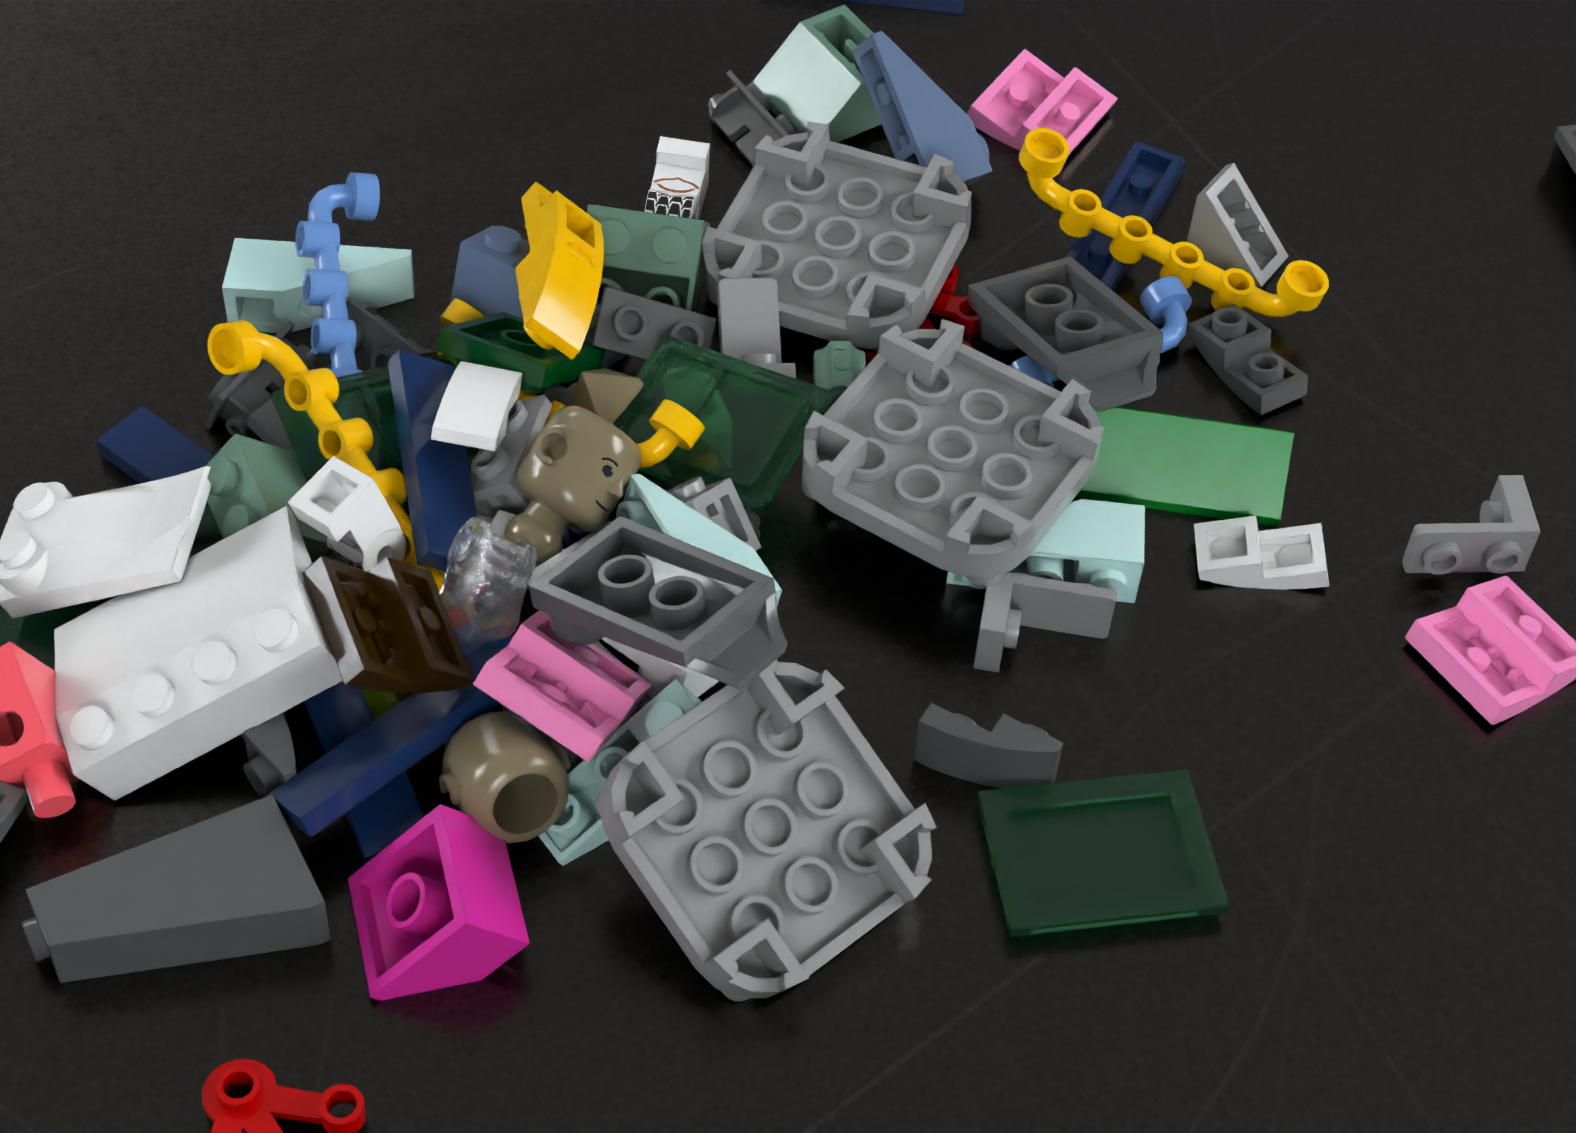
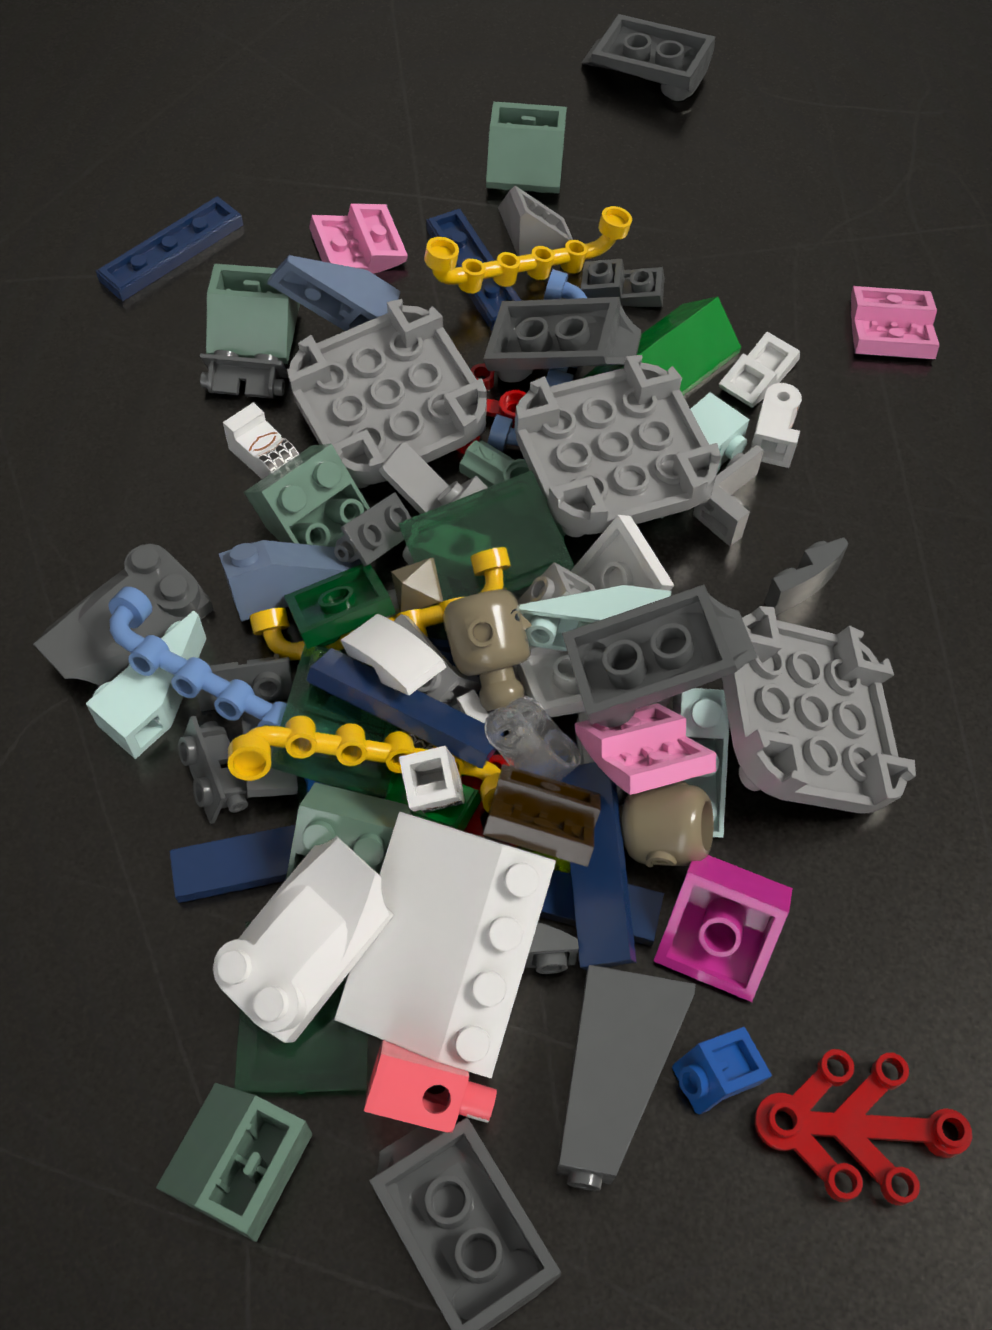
camera: 50 degrees left, 10 degrees up
yellow slope [515,182,604,359] -> none
clear green piece [977,769,1229,937] -> none
light grey bracket [1402,475,1541,575] -> none
none -> dark grey slope [33,544,214,687]
none -> sand green slope [486,101,567,193]
none -> white tile [571,515,675,591]
none -> blue bracket [673,1027,772,1114]
none -> white leg [750,383,802,468]

